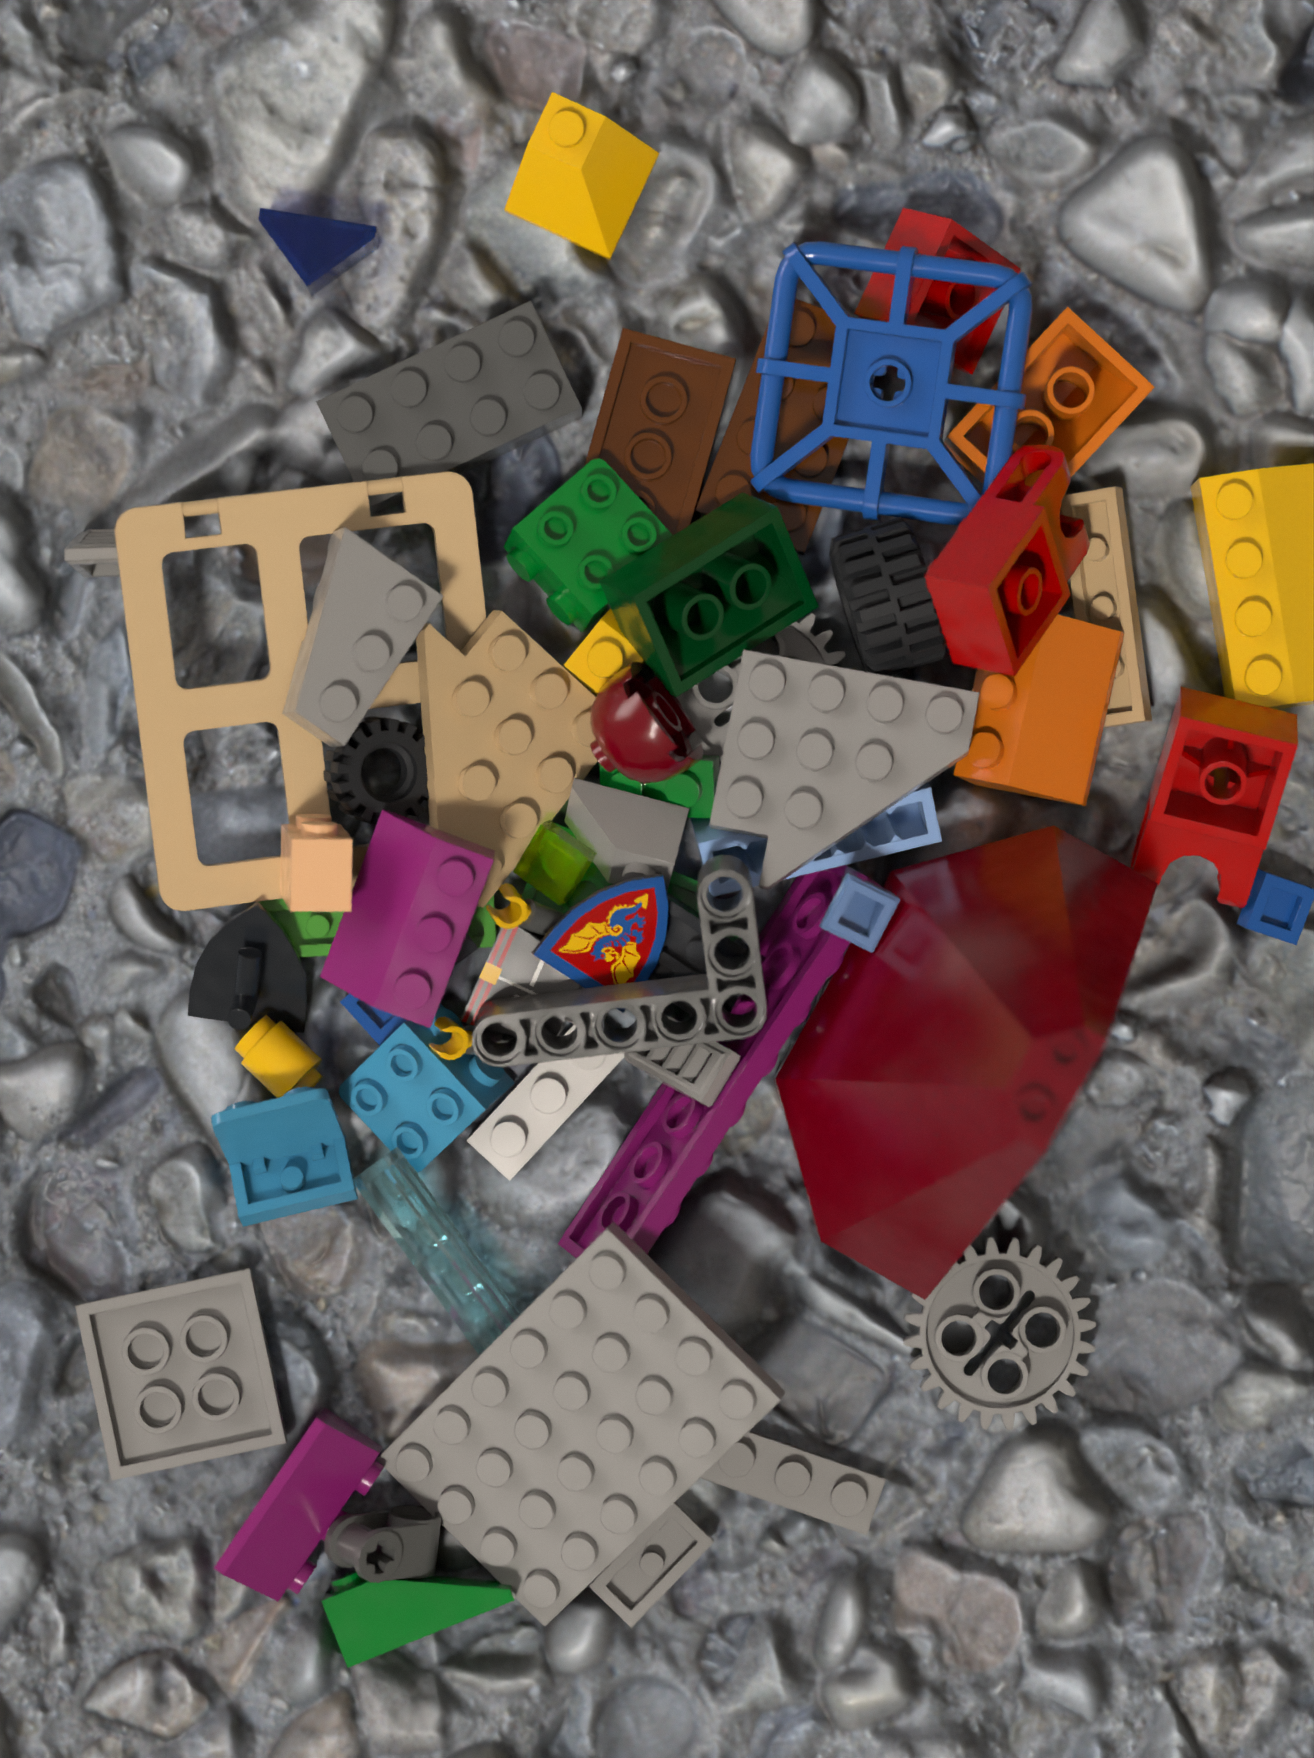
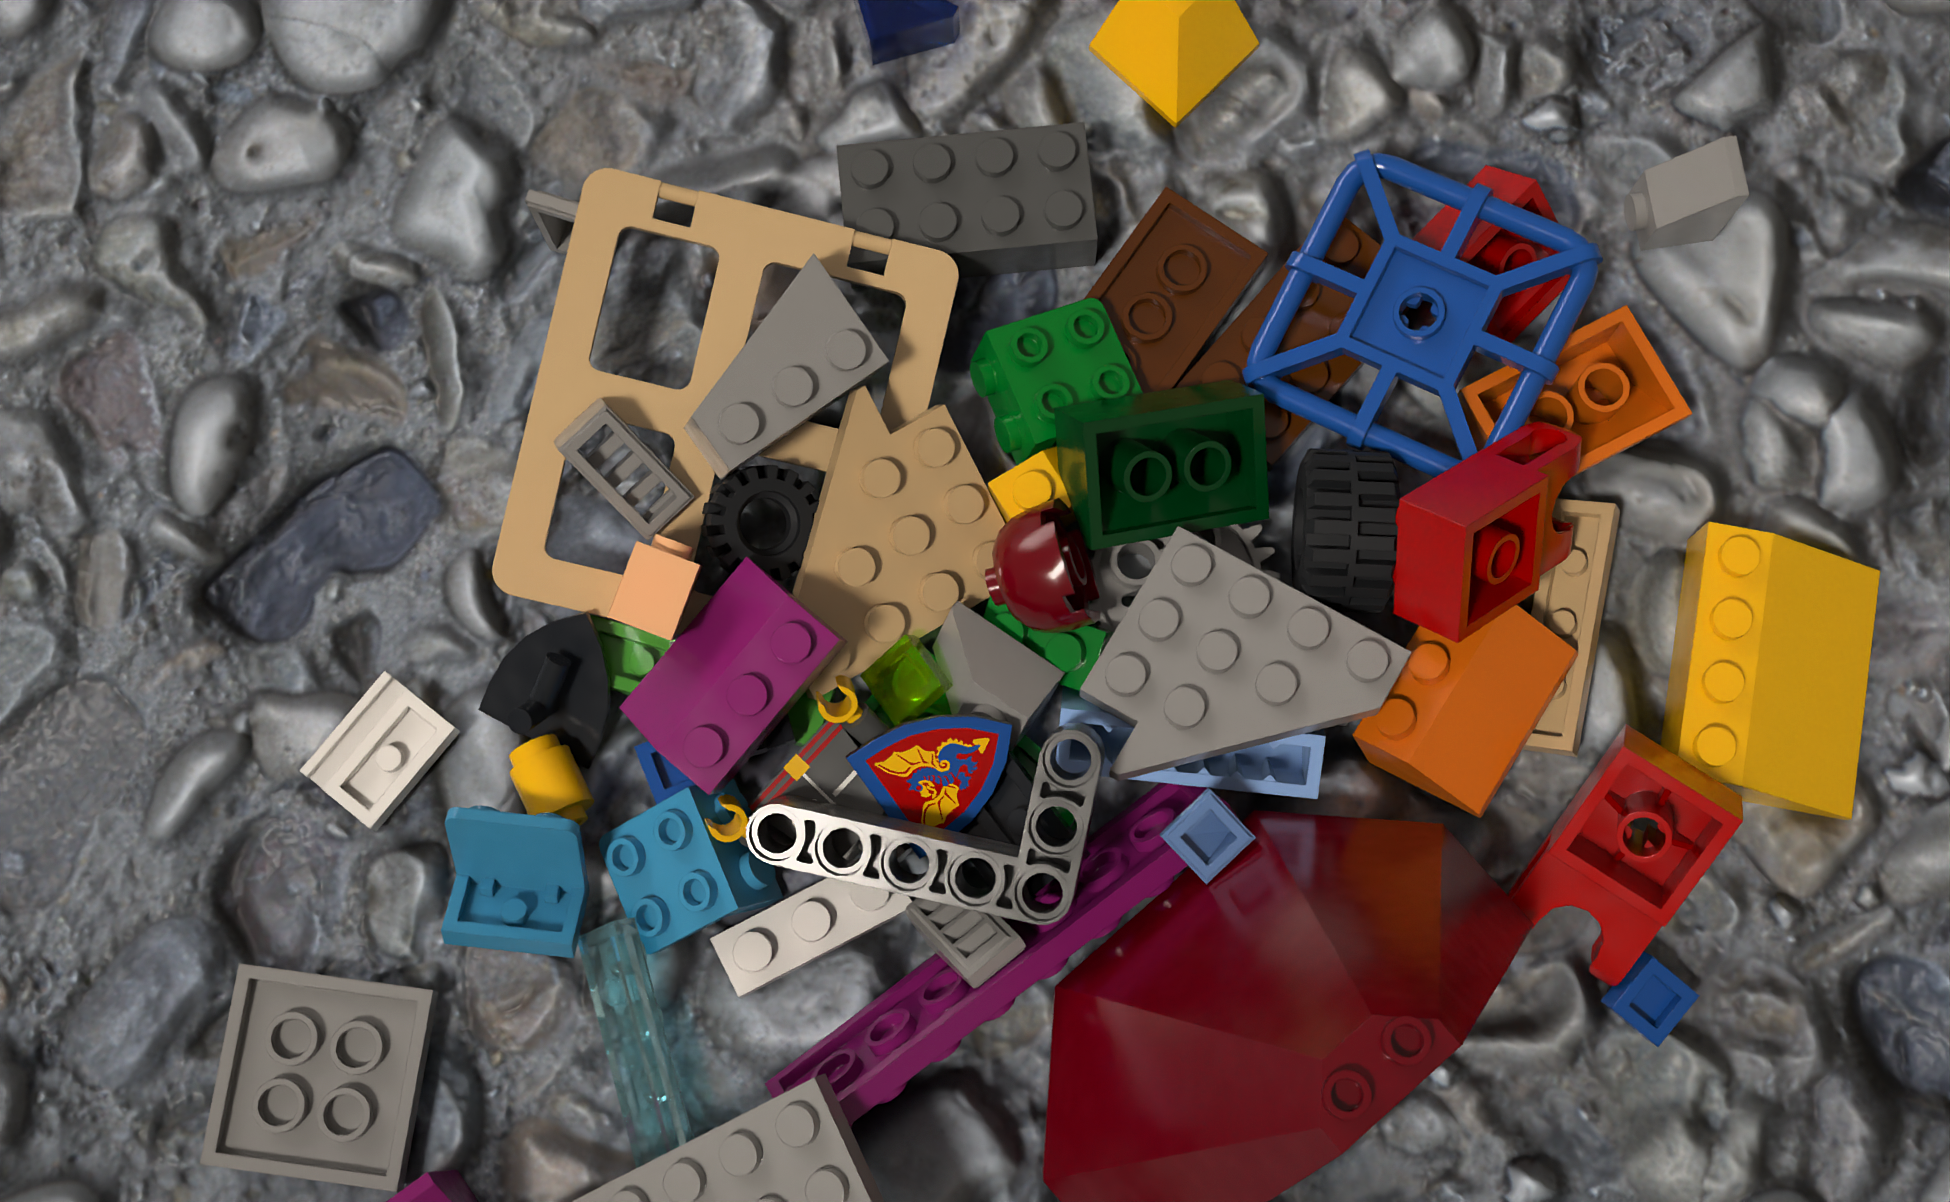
camera: 25 degrees right, 10 degrees down
none -> white plate [300,671,460,832]
none -> light grey slope [554,398,695,541]
none -> light grey slope [1624,136,1749,251]

